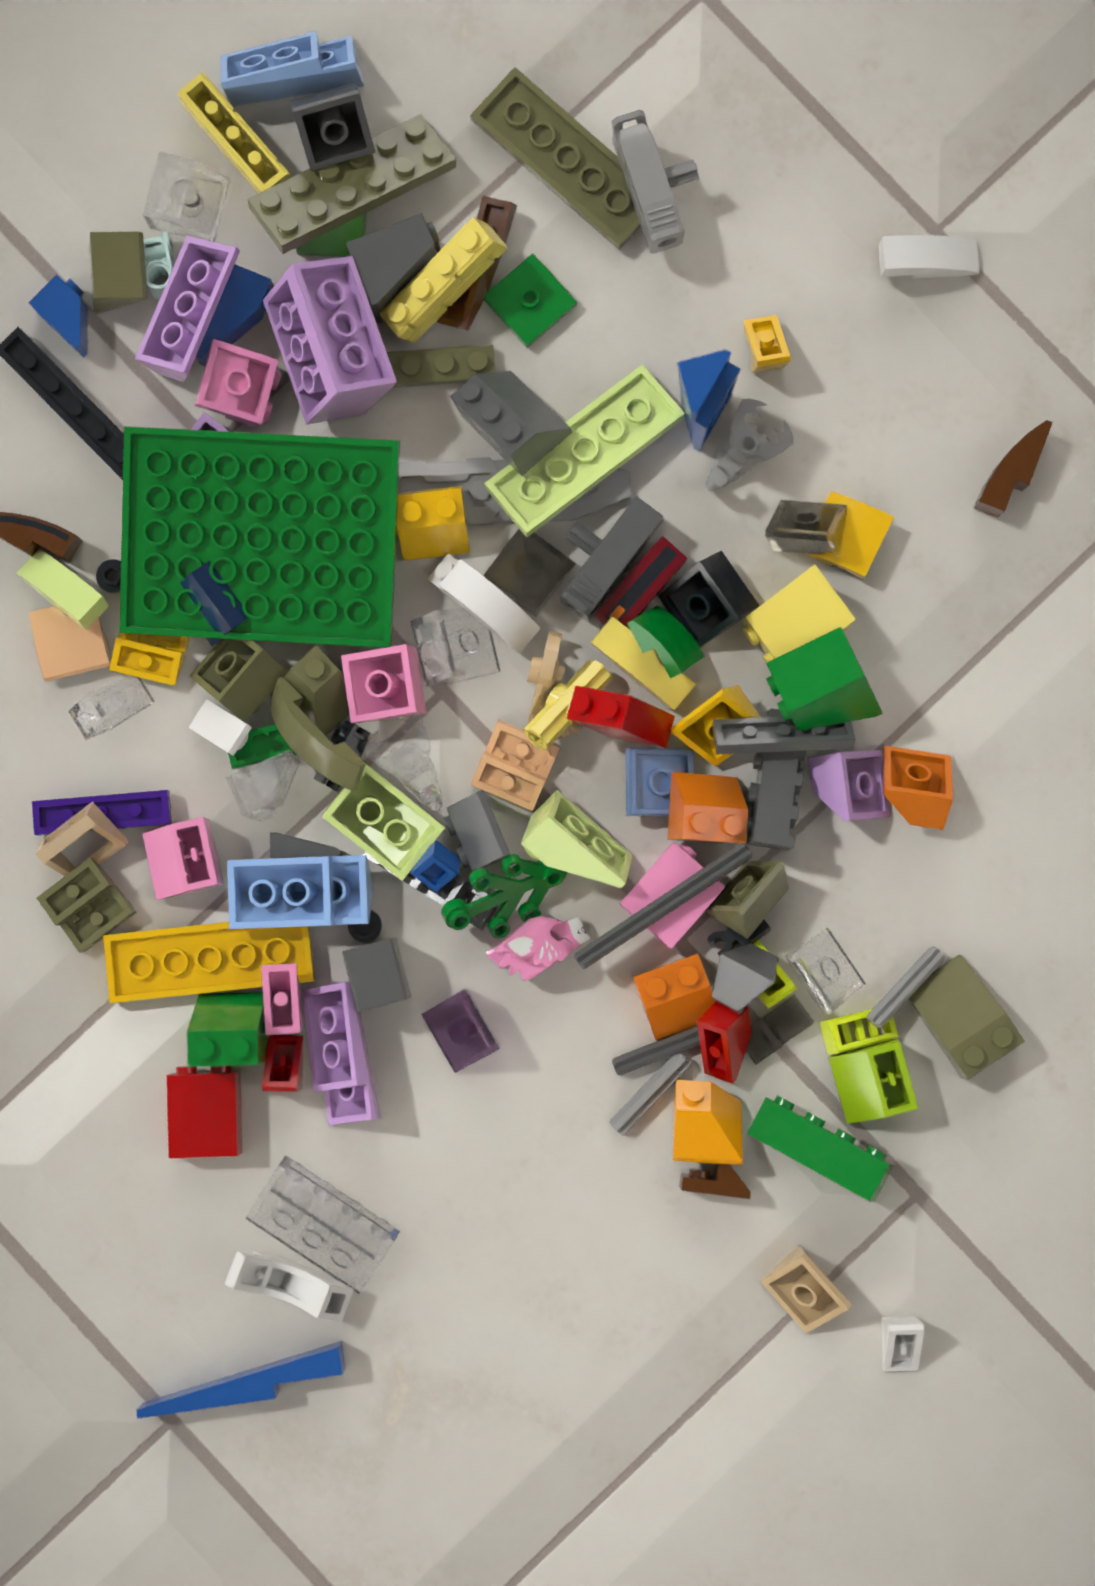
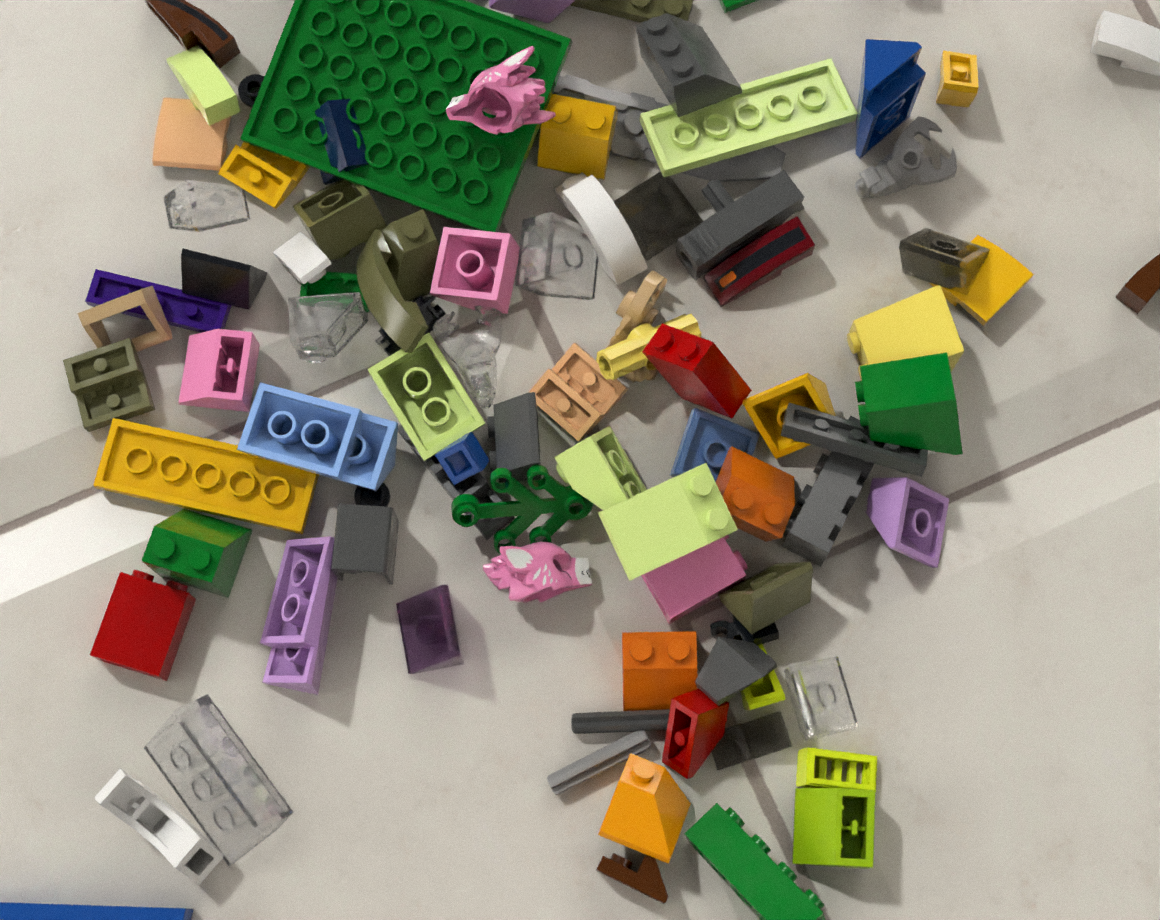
camera: 20 degrees right, 10 degrees down
bright pink slope [261,963,303,1035] -> none
red slope [262,1035,304,1092] -> none
dark grey slope [270,832,342,858] -> none
dark grey axle [574,843,752,969] -> none
light yellow slope [590,617,696,710] -> none
green slope [627,605,705,679] -> none
black slope [658,550,760,648] -> none
light grey axle [867,946,945,1028] -> none
orange slope [883,745,953,830] -> none
olive slope [908,955,1025,1080] -> none
none -> black slope [181,248,268,310]
none -> bright pink piece [446,46,556,135]
none -> yellowish green slope [598,463,738,581]

